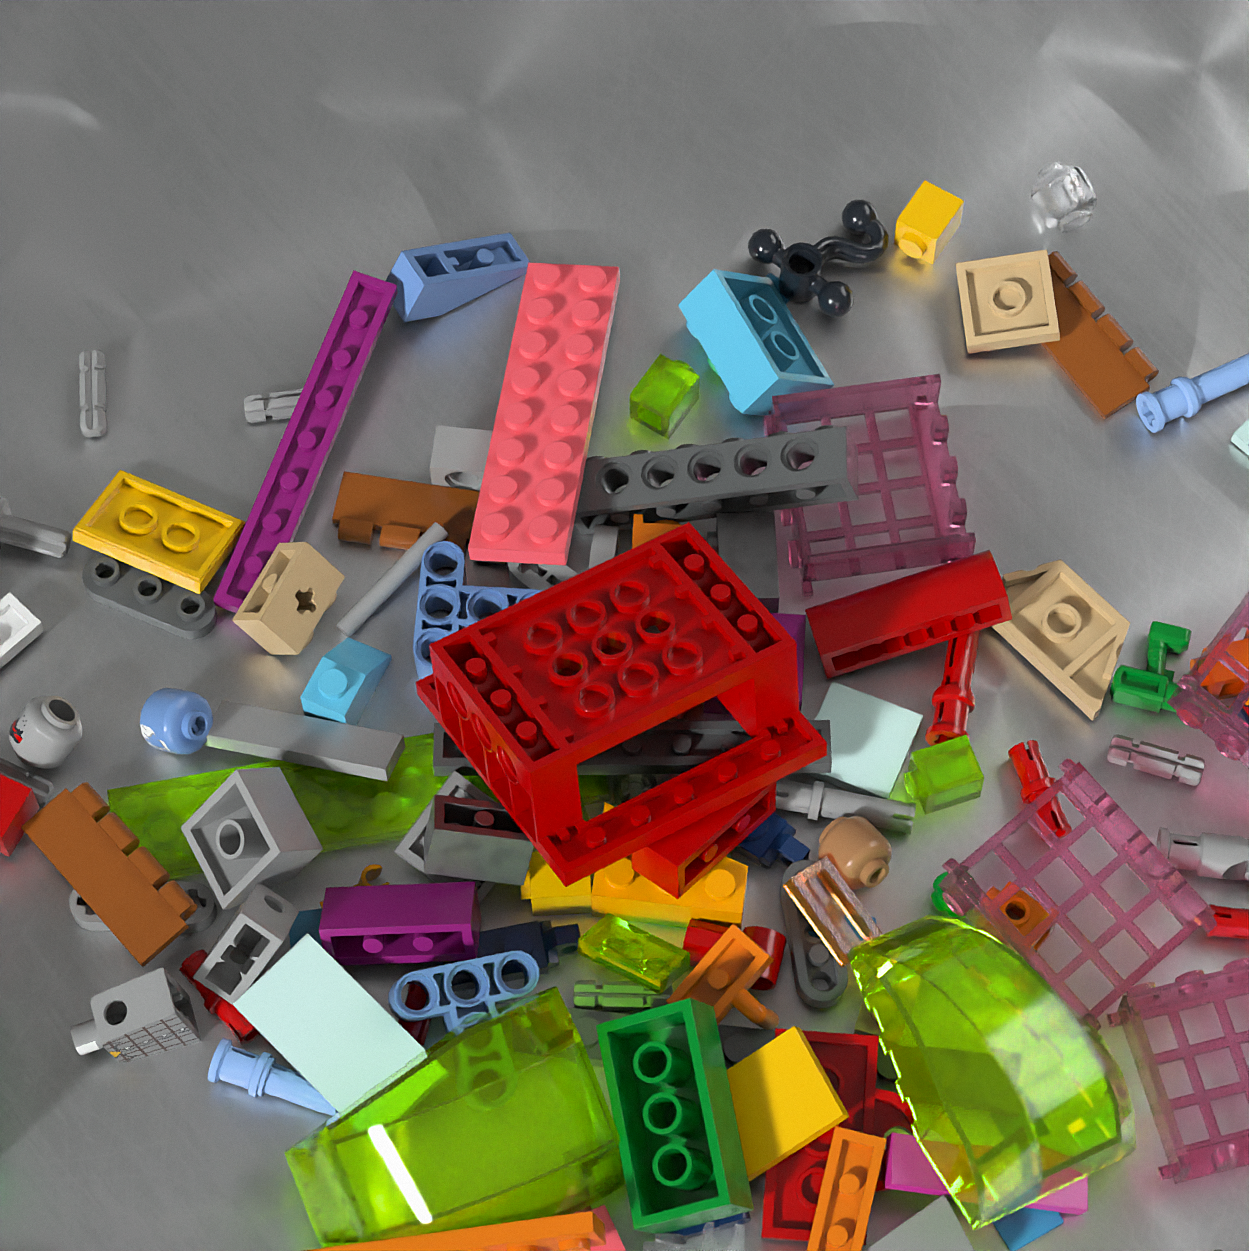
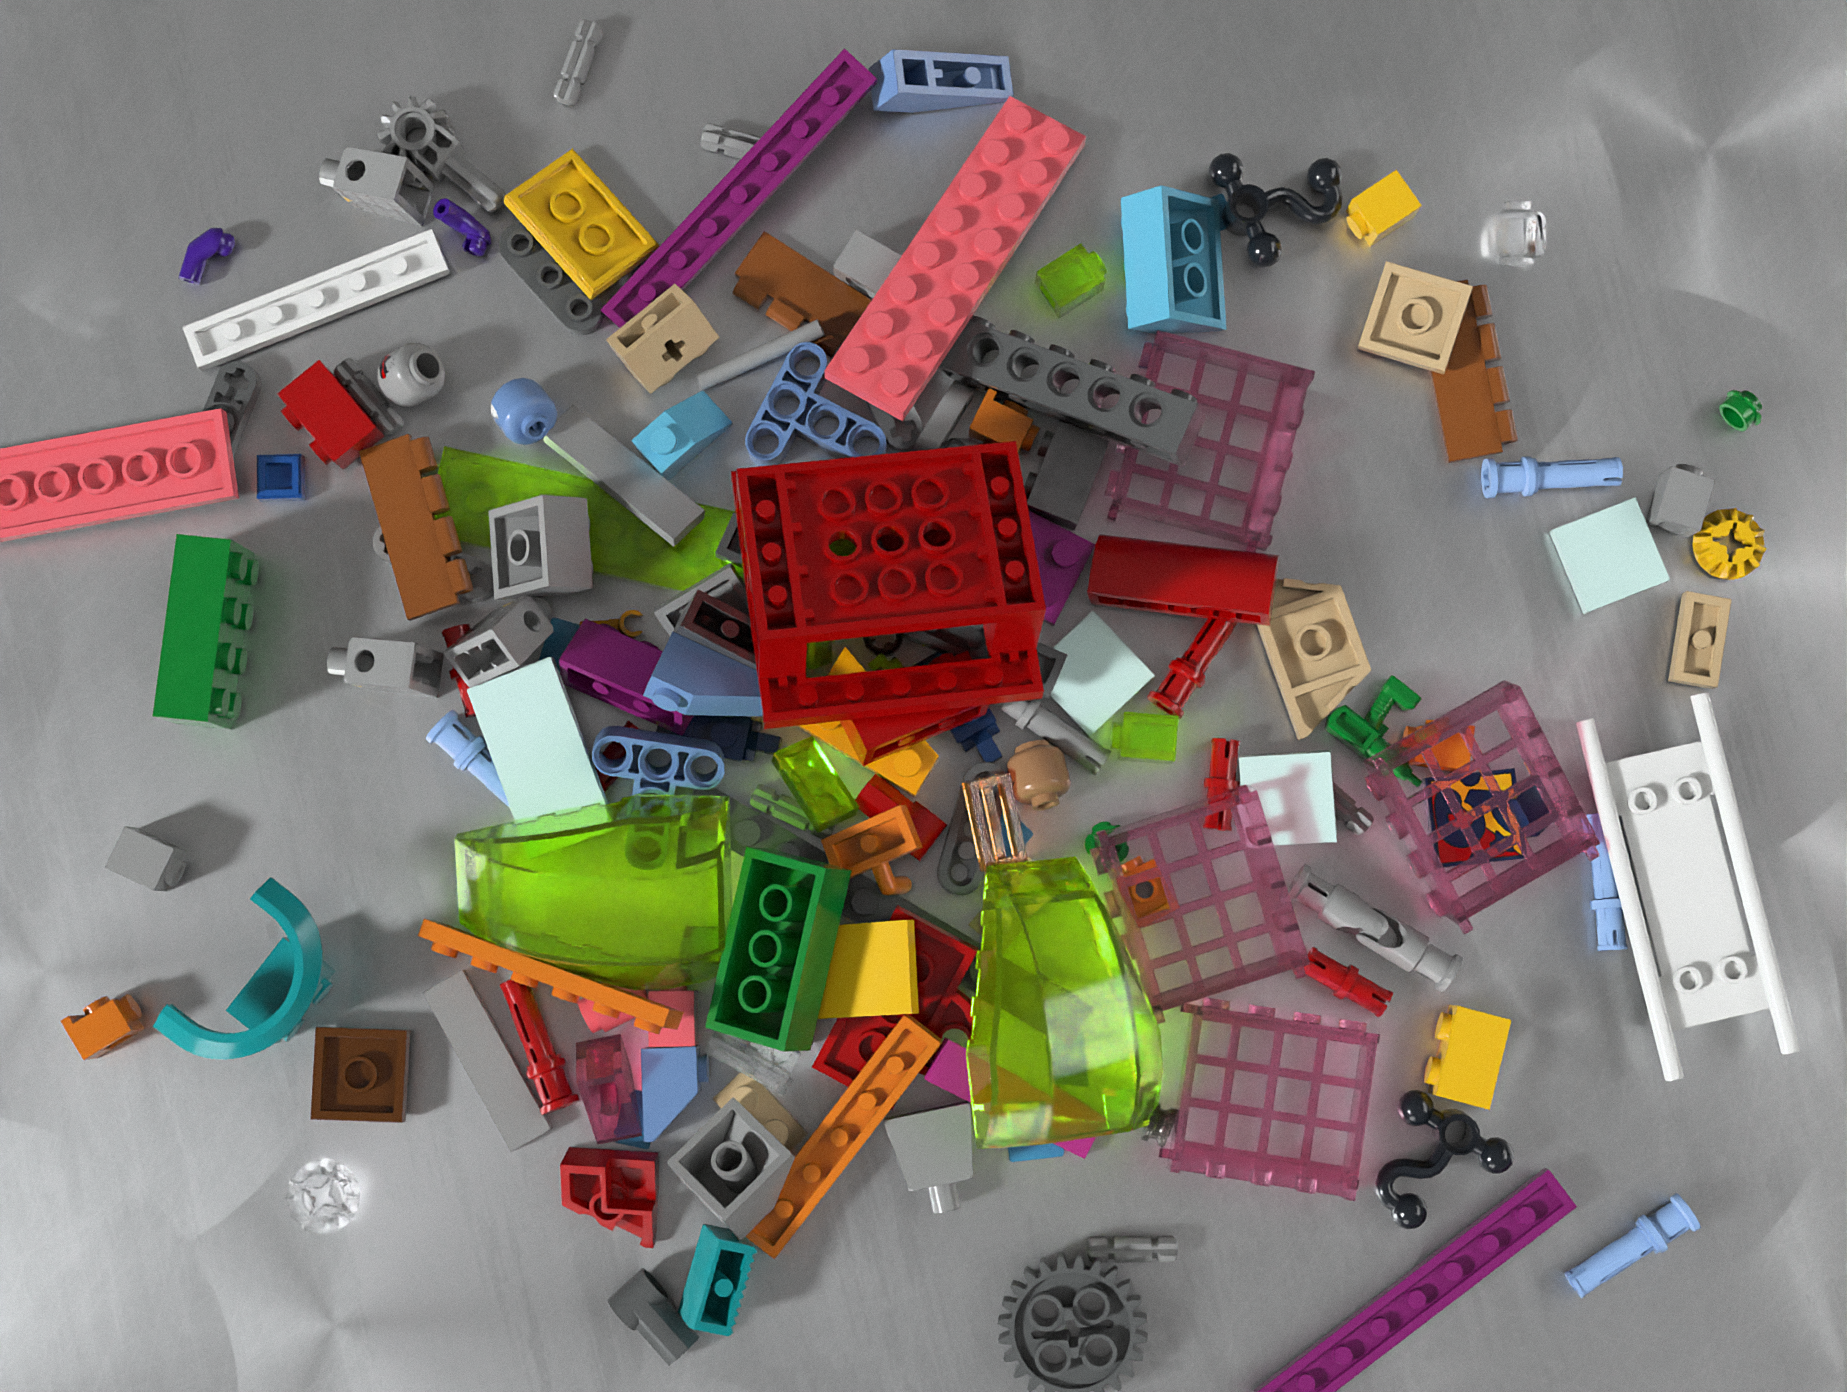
camera: 25 degrees right, 20 degrees up
none -> dark purple arm [433,198,491,257]
none -> medium blue slope [643,632,763,716]
none -> clear smoke bush [1141,1101,1177,1147]
none -> light aqua tile [1239,750,1338,847]

